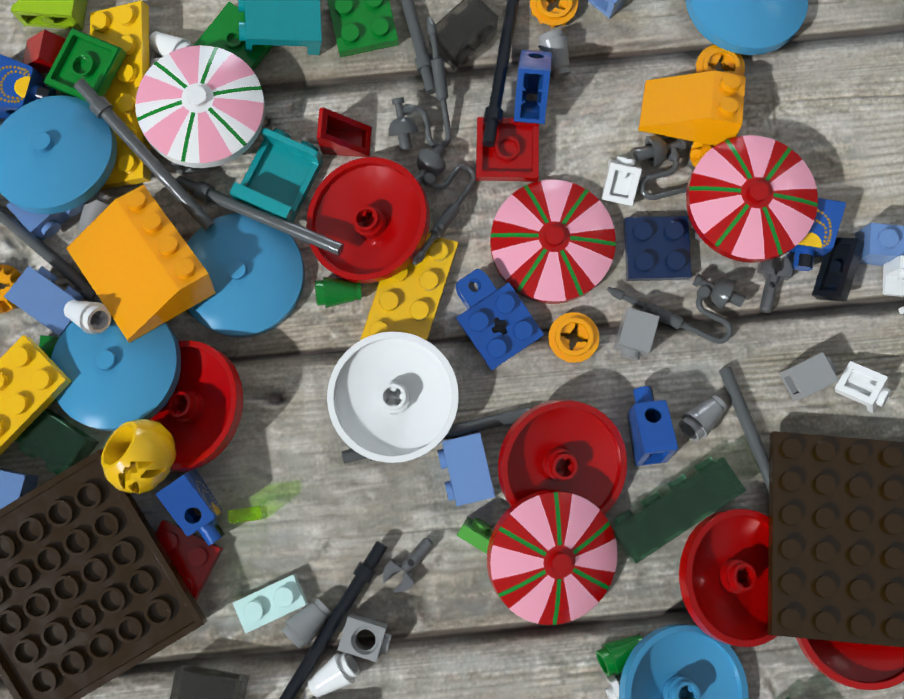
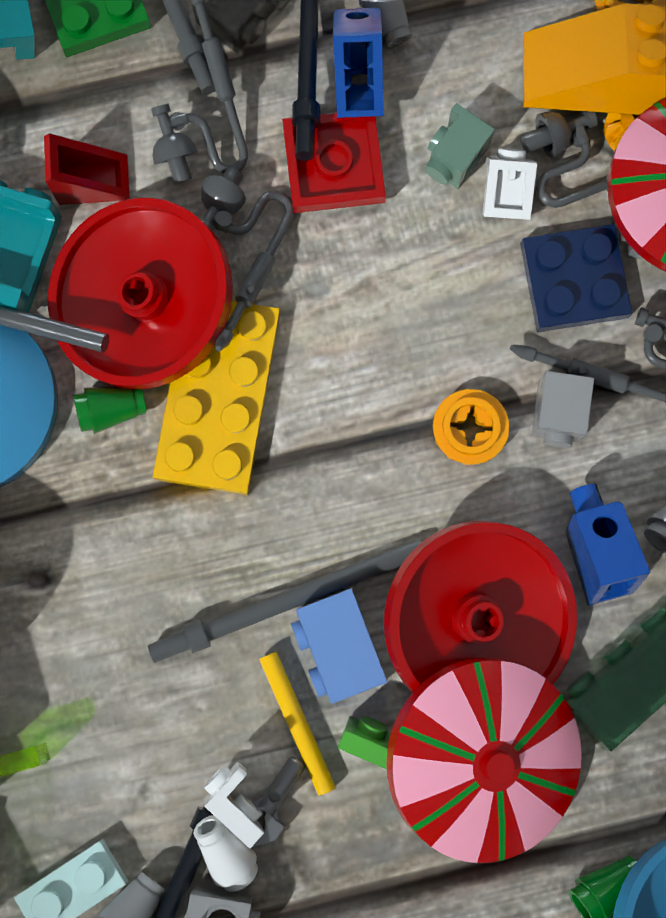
camera: 10 degrees left, 0 degrees up
white dish [327,332,459,463] -> none
blue plate [455,269,544,370] -> none
dish [490,180,616,304] -> none
none -> white cone [193,815,258,892]
none -> white bracket [204,762,264,849]
none -> yellow bar [259,651,336,796]
none -> sand green brick [424,103,495,189]

